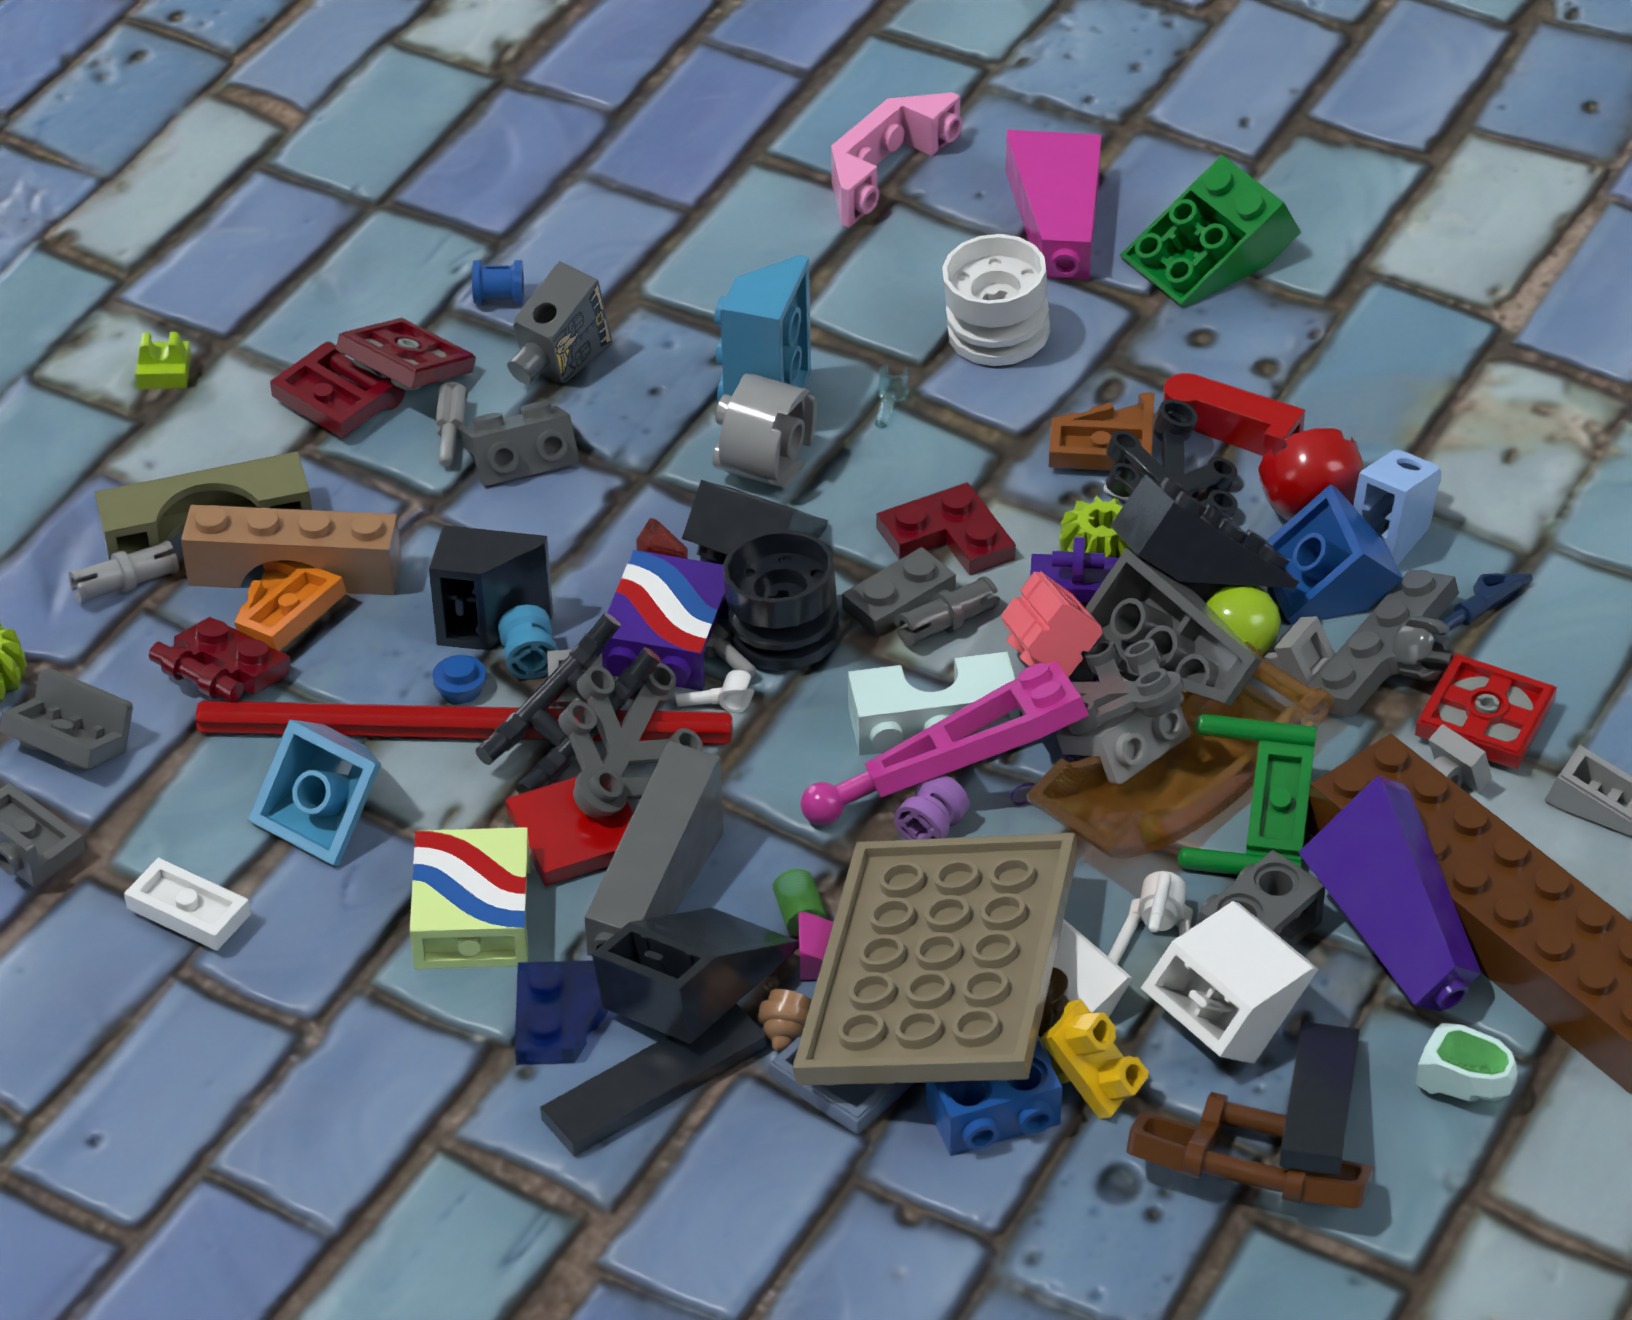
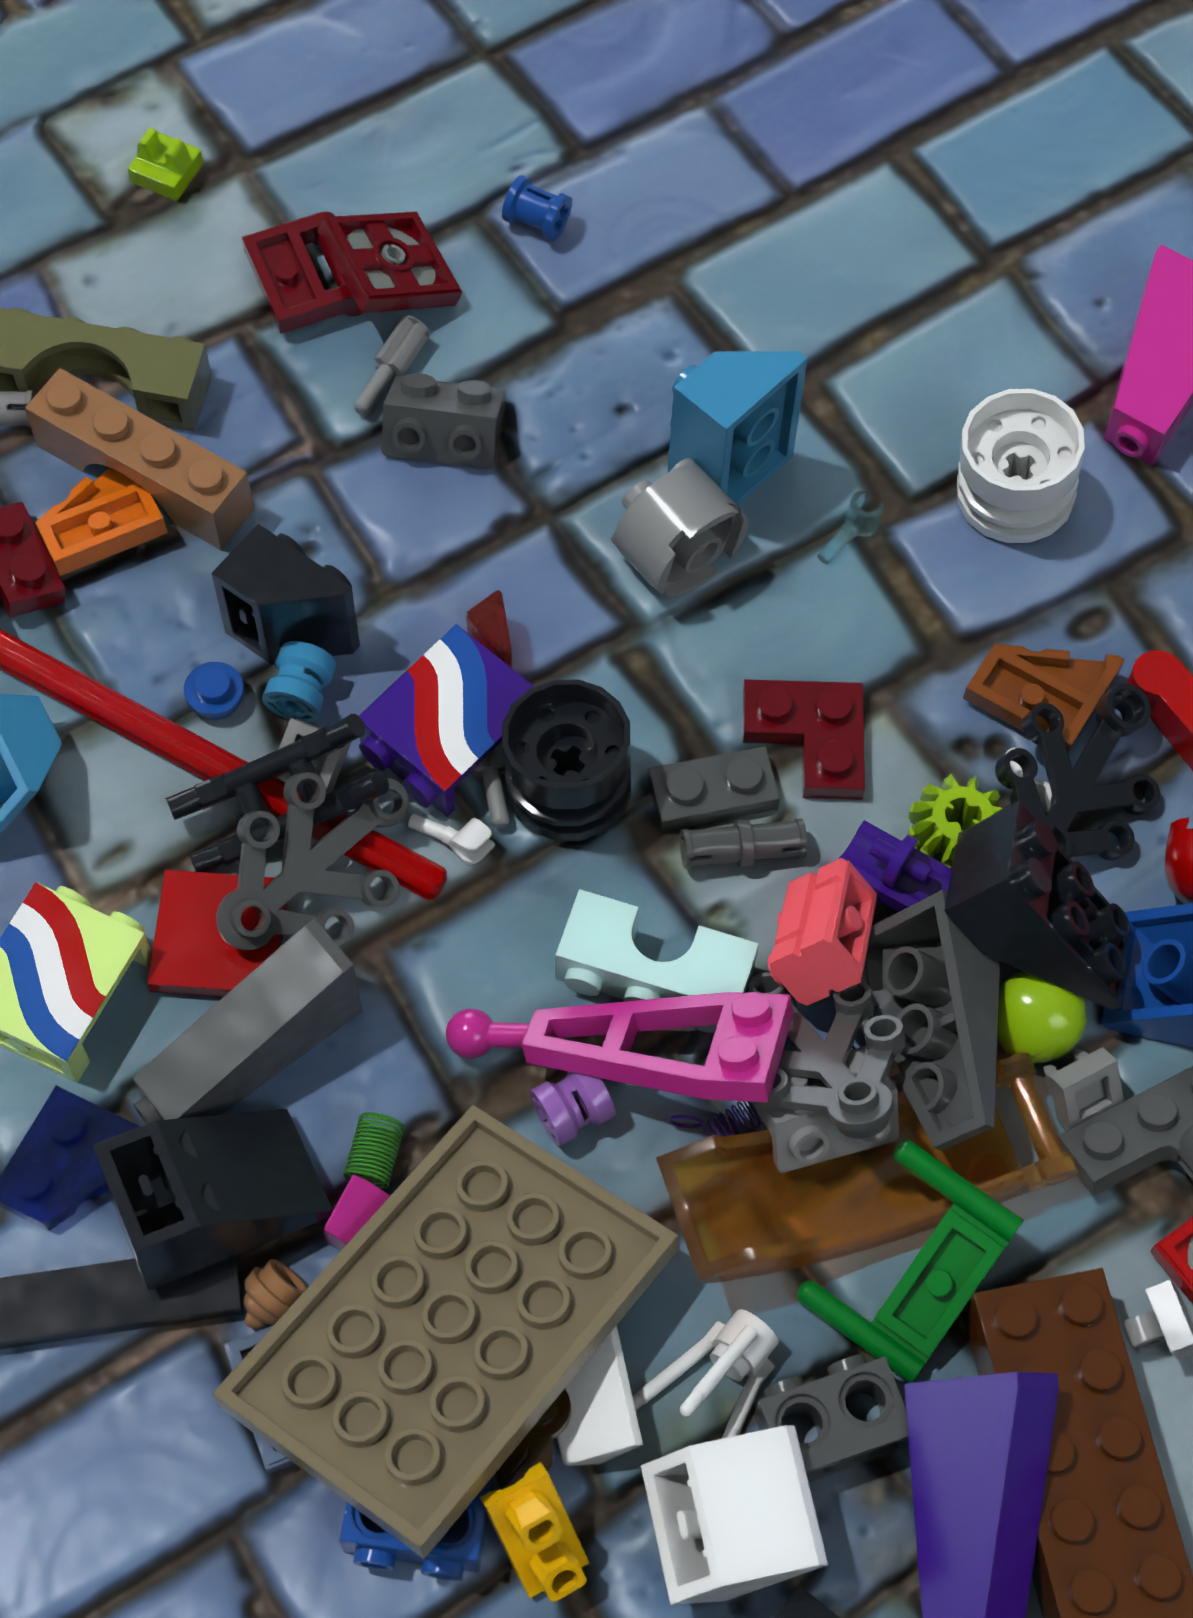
camera: 25 degrees right, 20 degrees up
dark grey torso [507,261,613,384] -> none
black slope [682,479,829,563] -> none
bright pink slope [831,92,962,228] -> none

